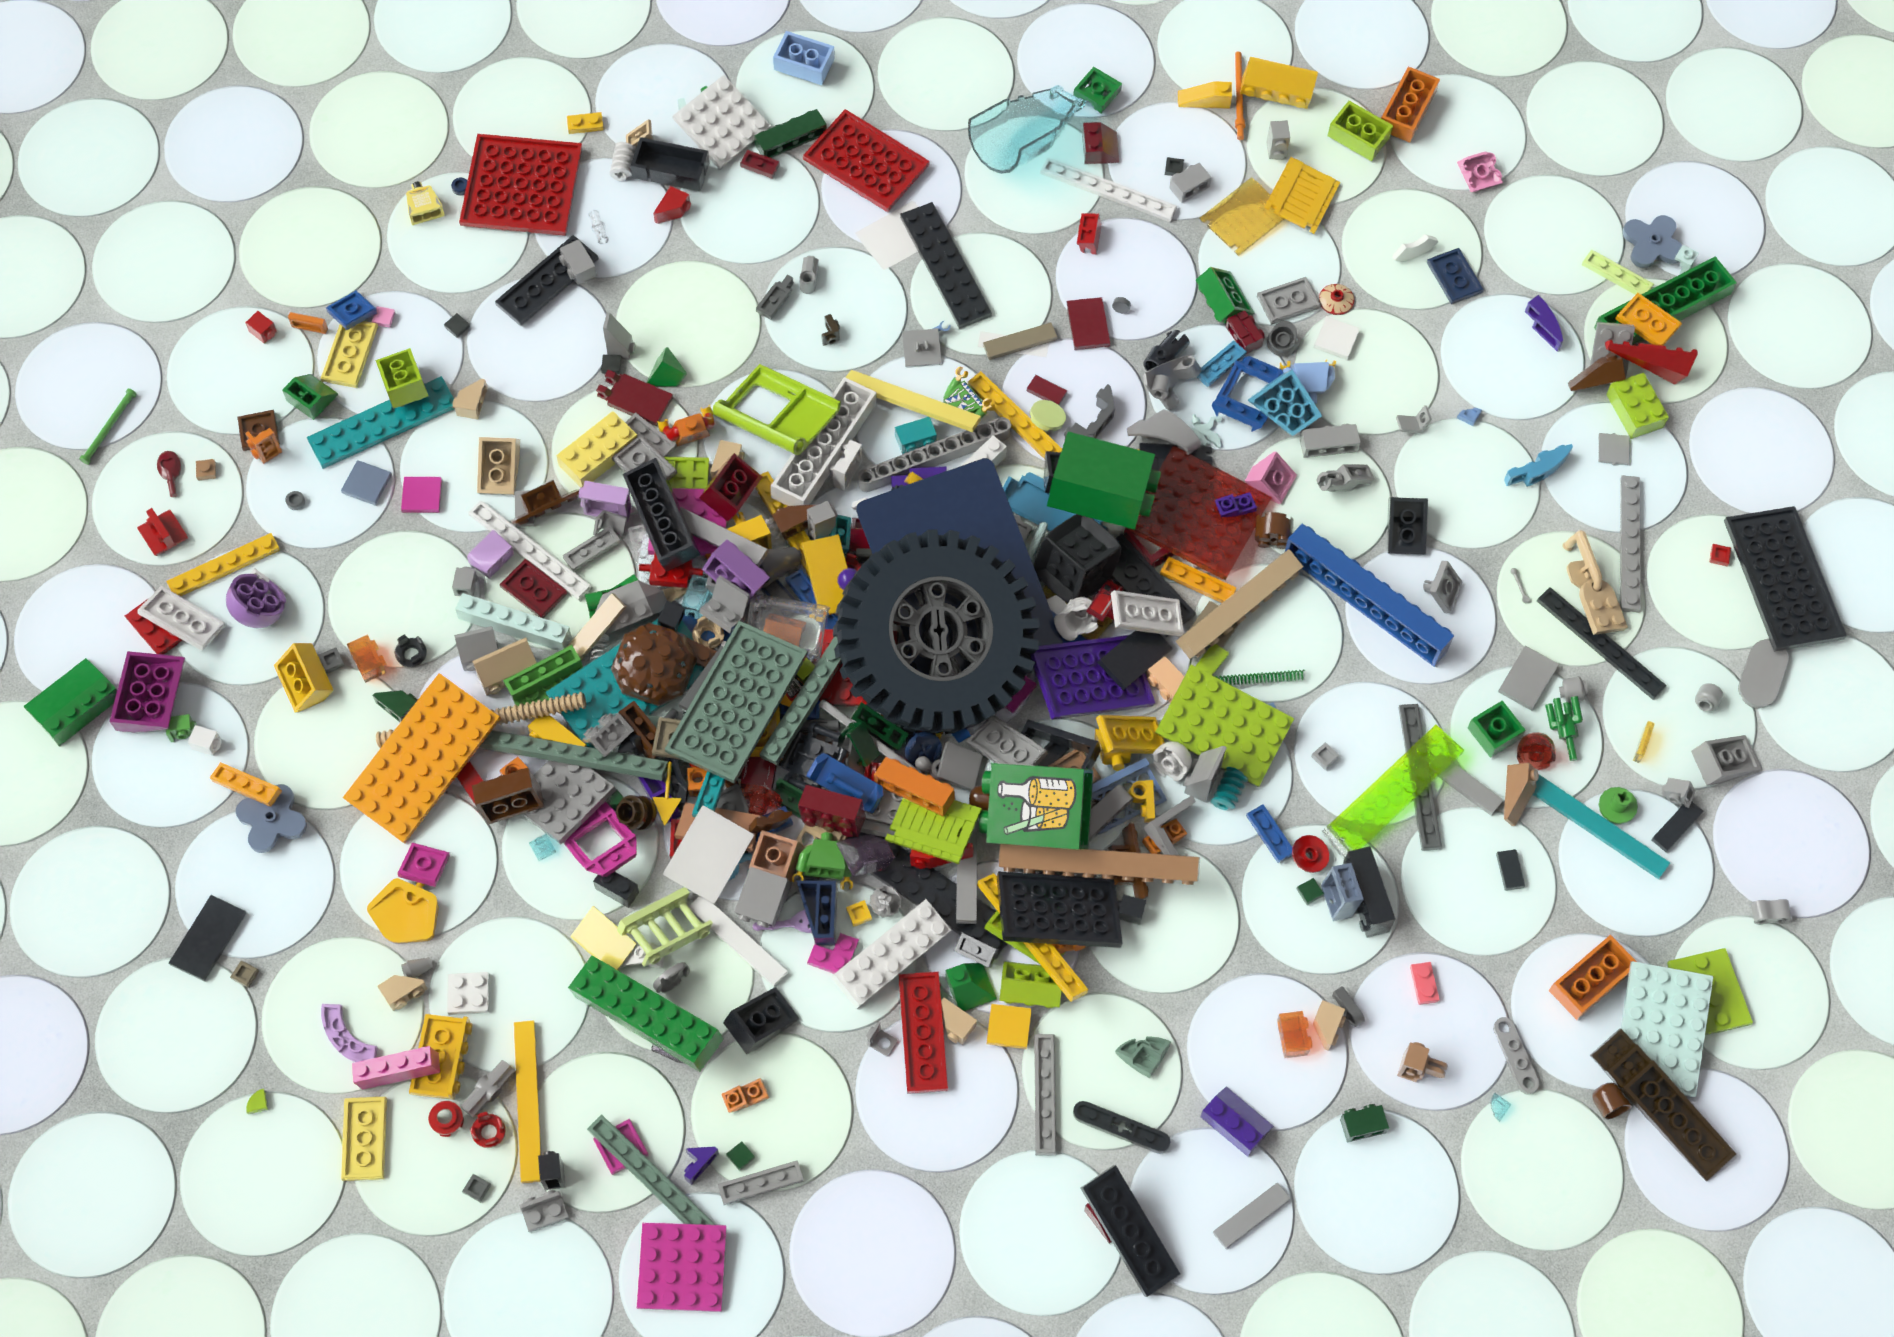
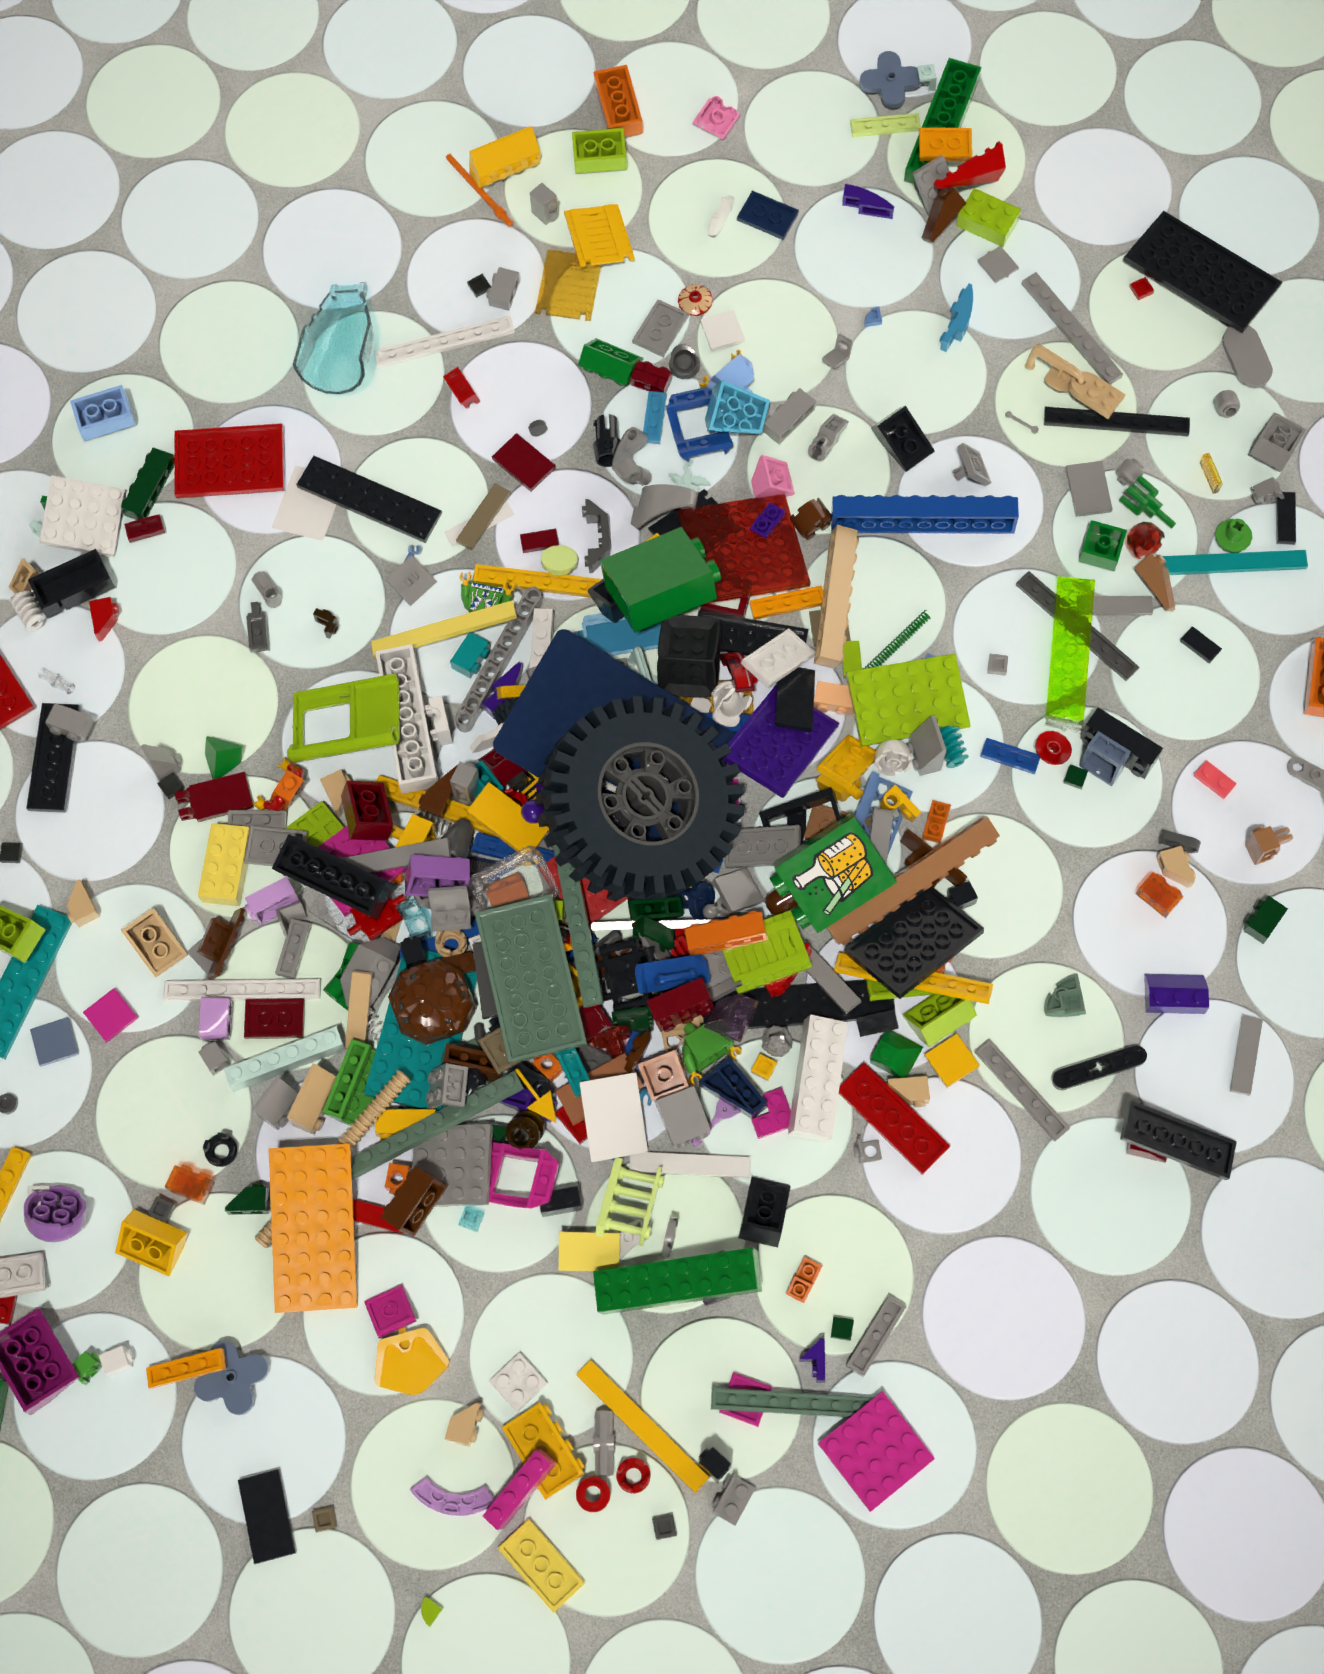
camera: 35 degrees left, 5 degrees up
light grey cone [401,957,433,978] -> none
green brick [1073,66,1122,114] -> none
slope [1082,122,1120,164] -> none
light grey hinge [1144,795,1196,855] -> none
yellow slope [1178,81,1232,109] -> none

